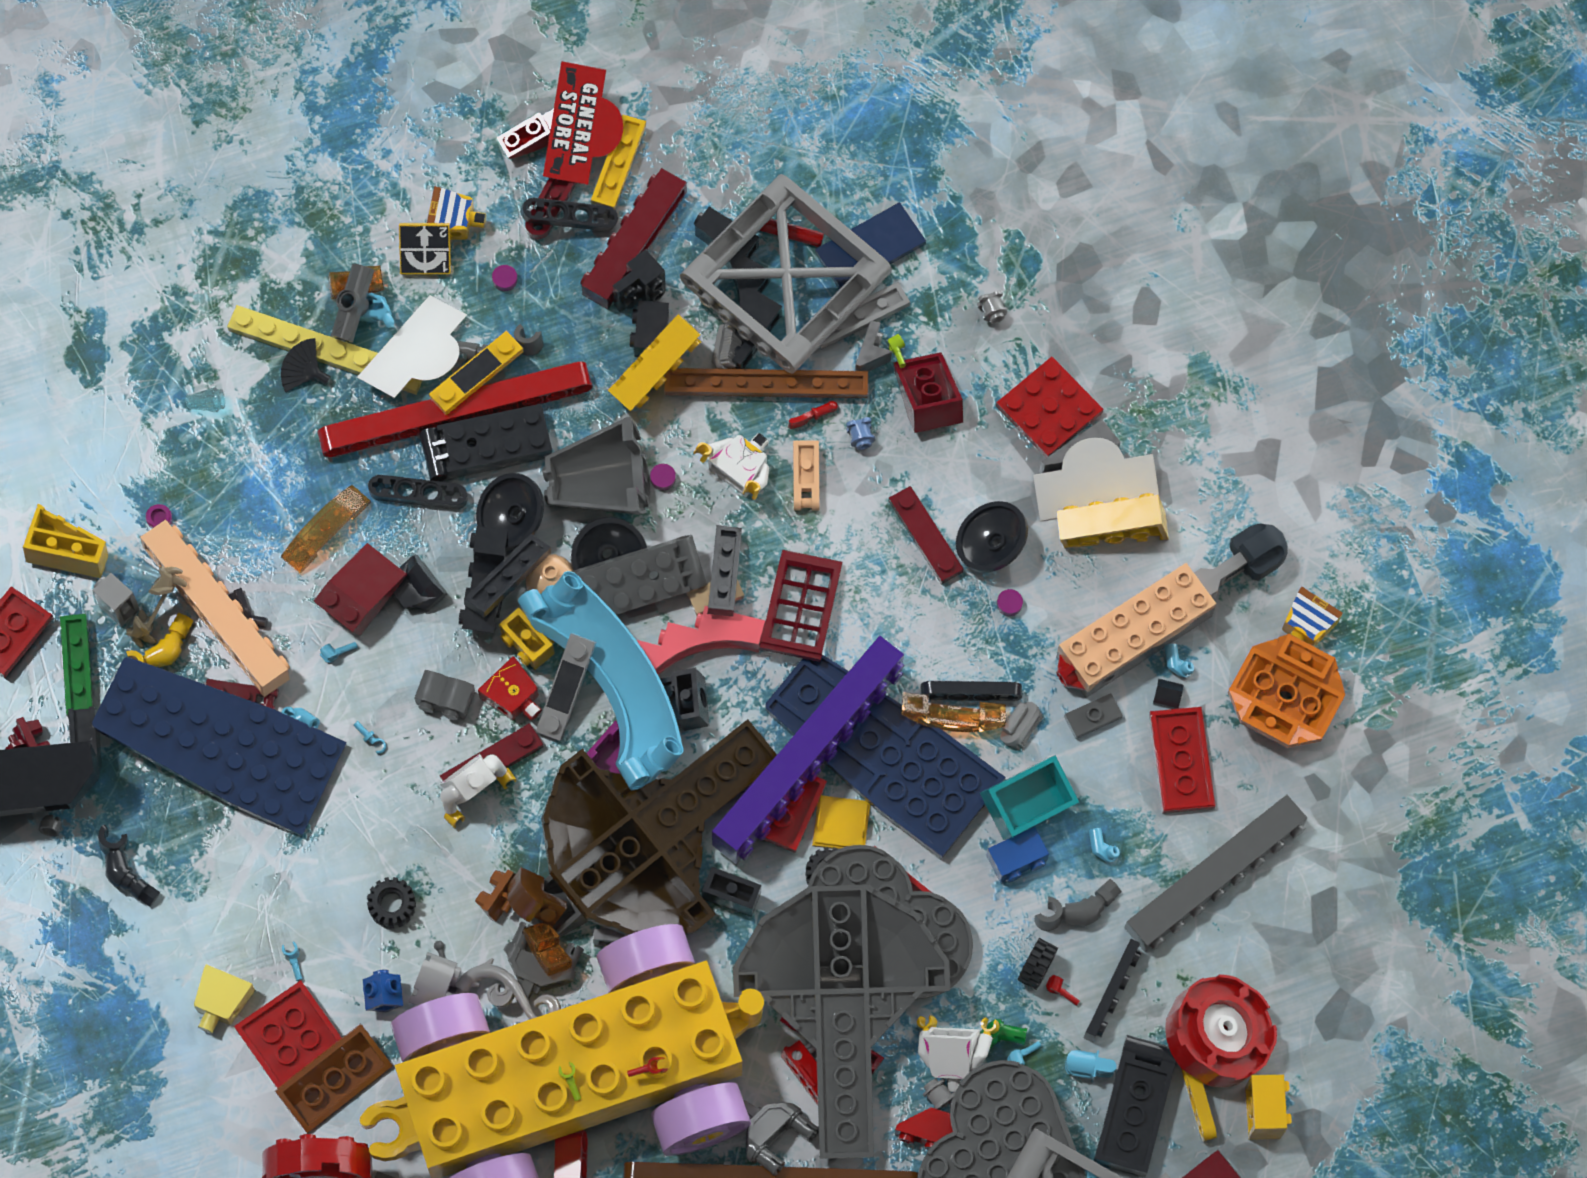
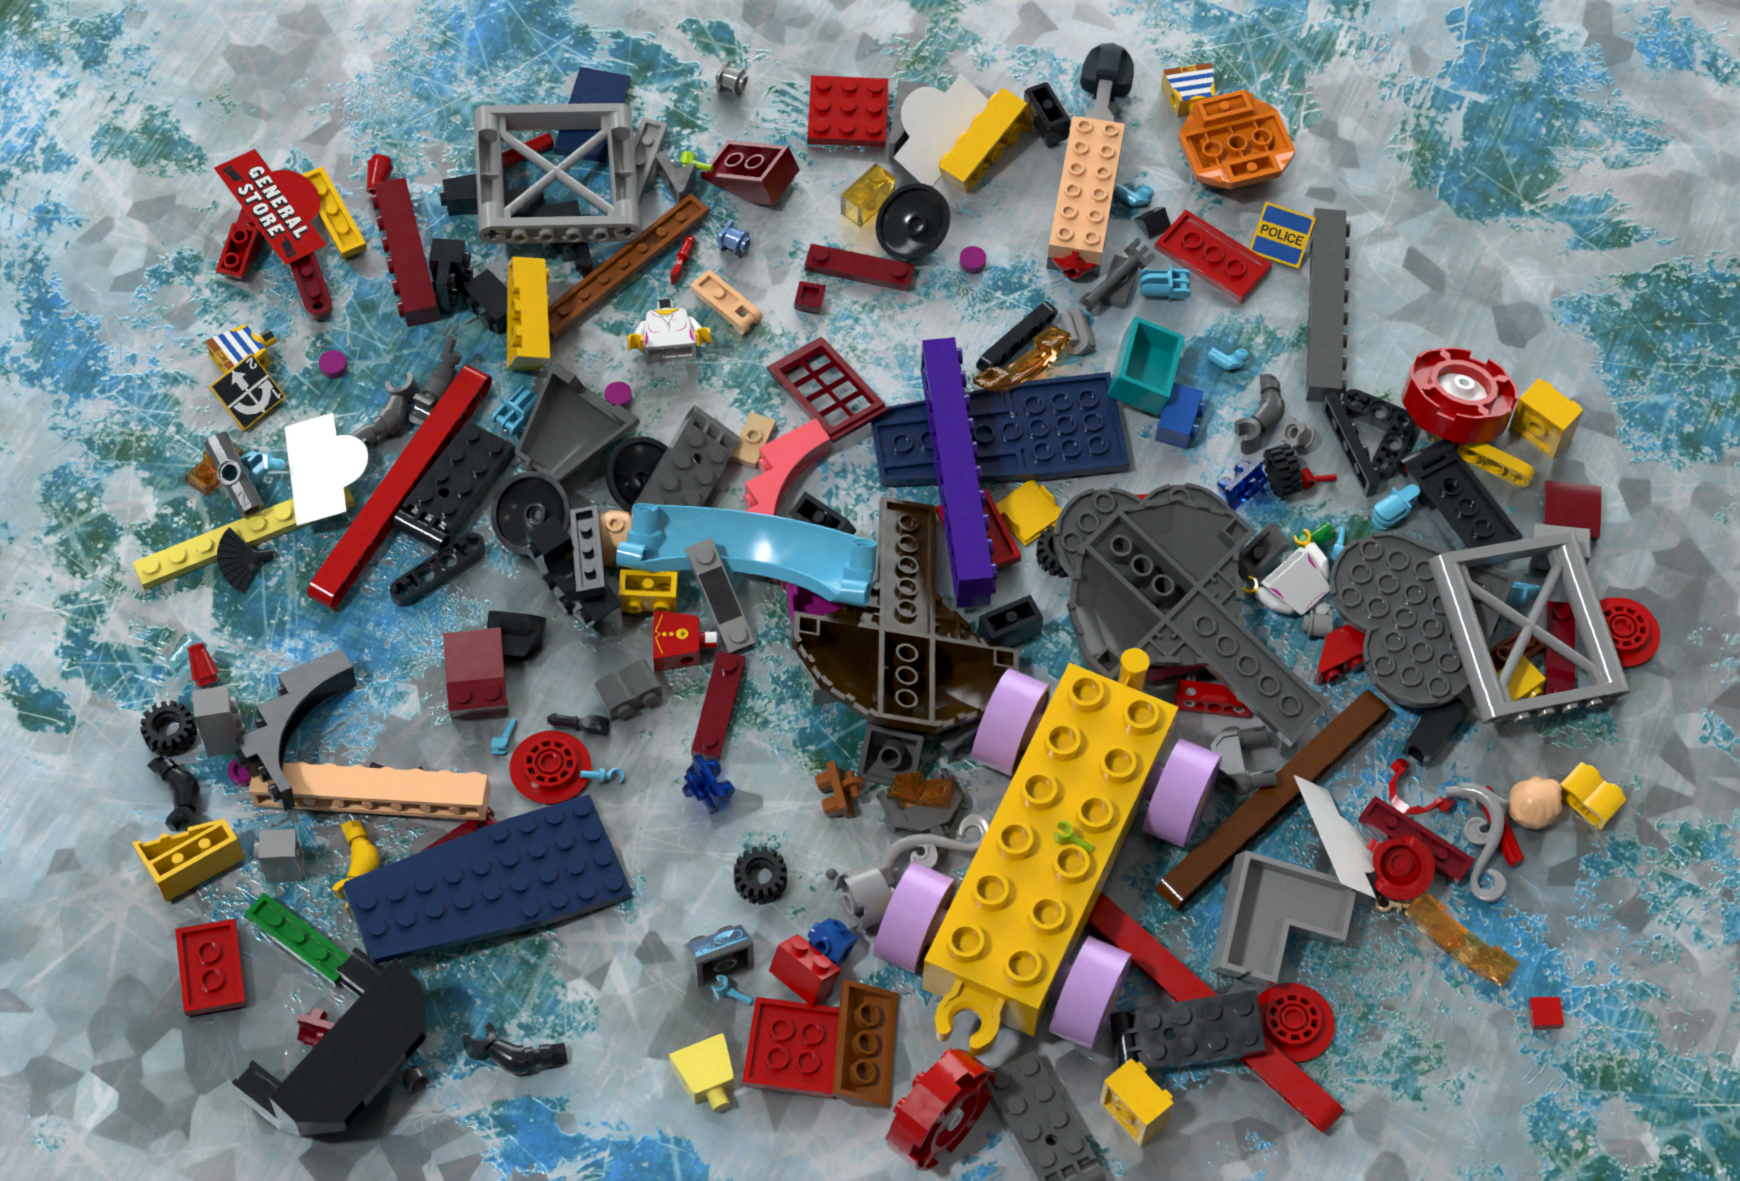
camera: 45 degrees left, 10 degrees down
dark tan piece [126,566,187,647] -> none
clear orange slope [281,485,371,574] -> none
medium azure arm [281,707,320,728] -> none
yellow plate [429,330,524,415] -> none
white torso [440,754,517,828] -> none
reddish brown brick [507,867,567,926] -> none
black beam [520,198,618,231] -> none
red hand [627,1057,668,1077] -> none
plate [707,525,742,617] -> none
light grey piece [712,323,742,369] -> none
none -> black tyre [140,700,197,757]
none -> black piece [147,756,202,832]
none -> red cone [187,642,219,687]
none -> light grey wedge [192,686,247,757]
none -> arch [233,649,357,811]
none -> red cone [366,154,393,195]
none -> dark grey piece [406,336,462,426]
none -> medium azure arm [490,384,539,436]
none -> red wheel [509,730,591,804]
none -> black piece [547,713,610,735]
none -> clear blue hips [682,754,735,814]
none -> dark grey slope [684,924,754,987]
none -> red brick [768,934,841,1007]
none -> dark red plate [794,281,826,313]
none -> clear yellow brick [840,163,896,228]
none -> black brick [1024,82,1071,146]
none -> dark grey hinge [1079,237,1156,313]
none -> medium azure arm [1140,265,1191,302]
none -> clear blue hips [1217,458,1267,510]
none -> flat silver slope [1238,523,1290,582]
none -> piece [1249,201,1316,269]
none -> light grey brick [1278,416,1315,450]
none -> black beam [1342,389,1417,480]

